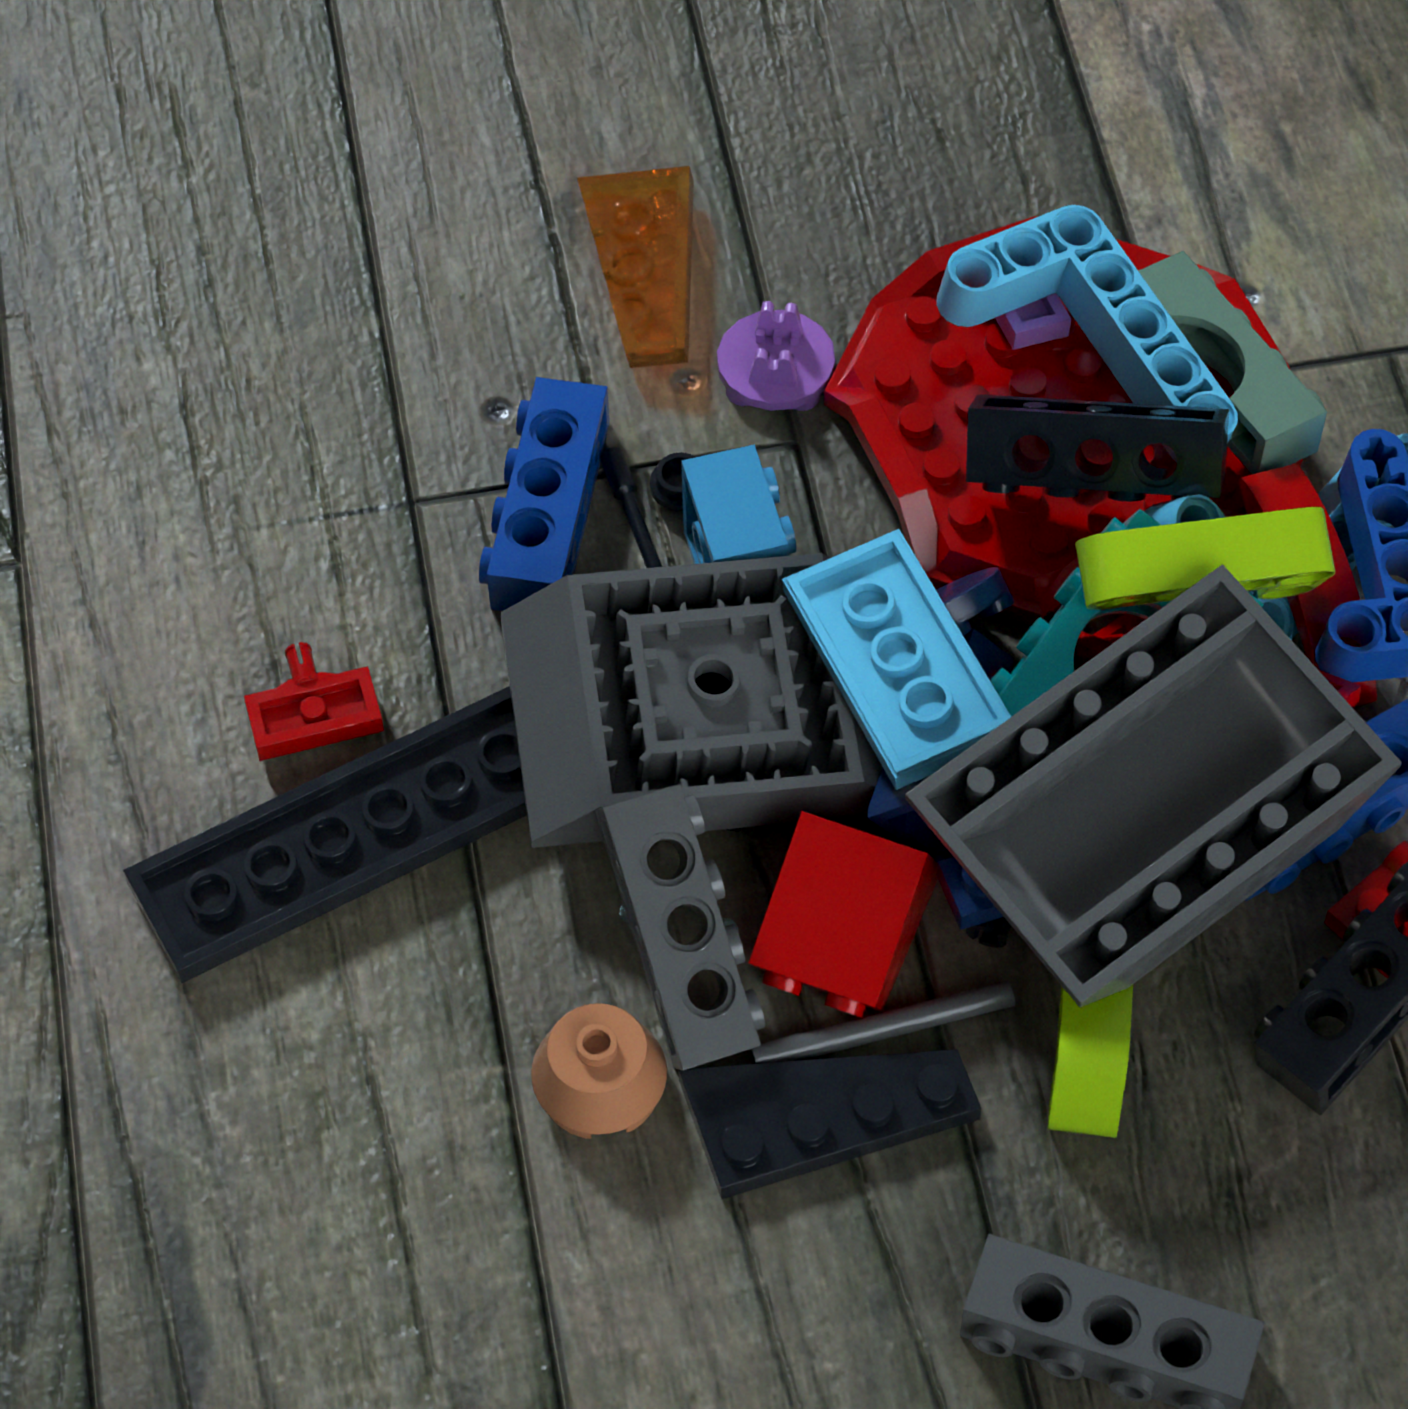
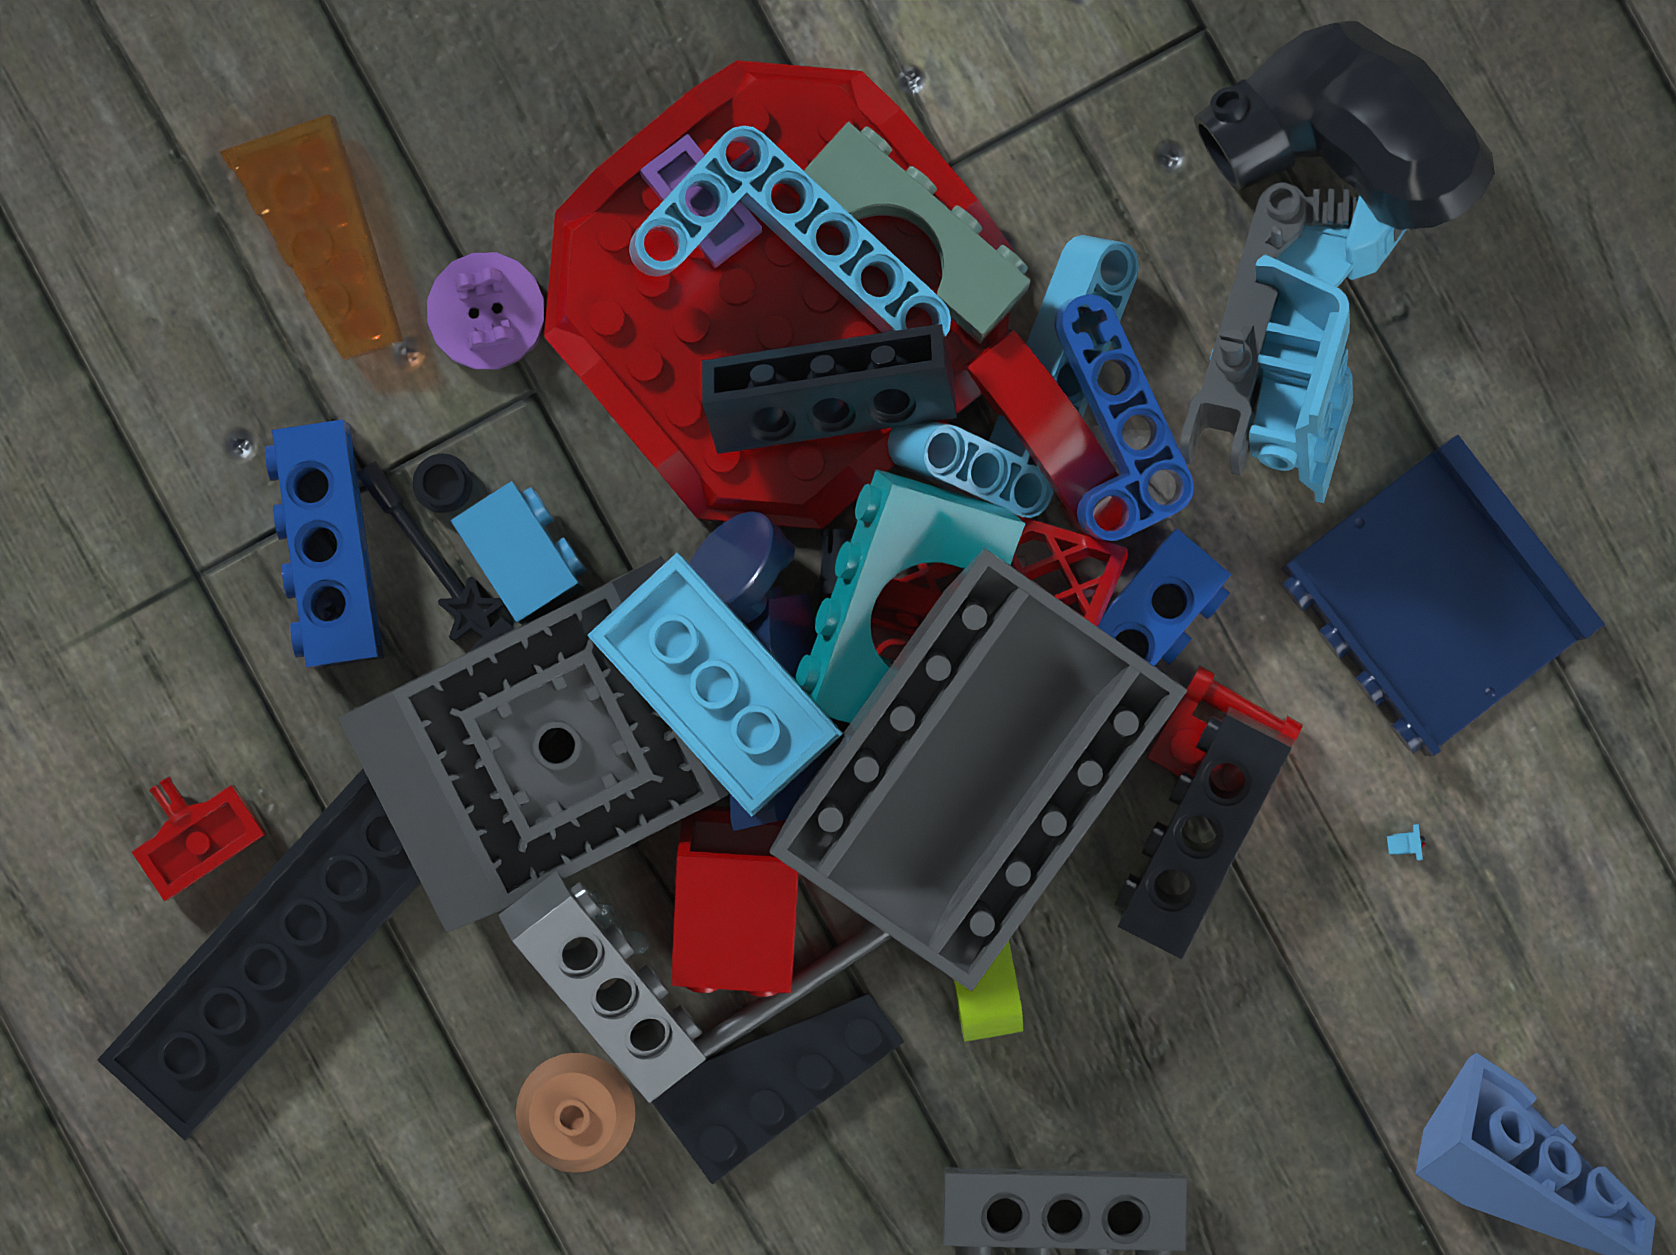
camera: 20 degrees left, 30 degrees up
lime beam [1075,507,1336,610] -> none

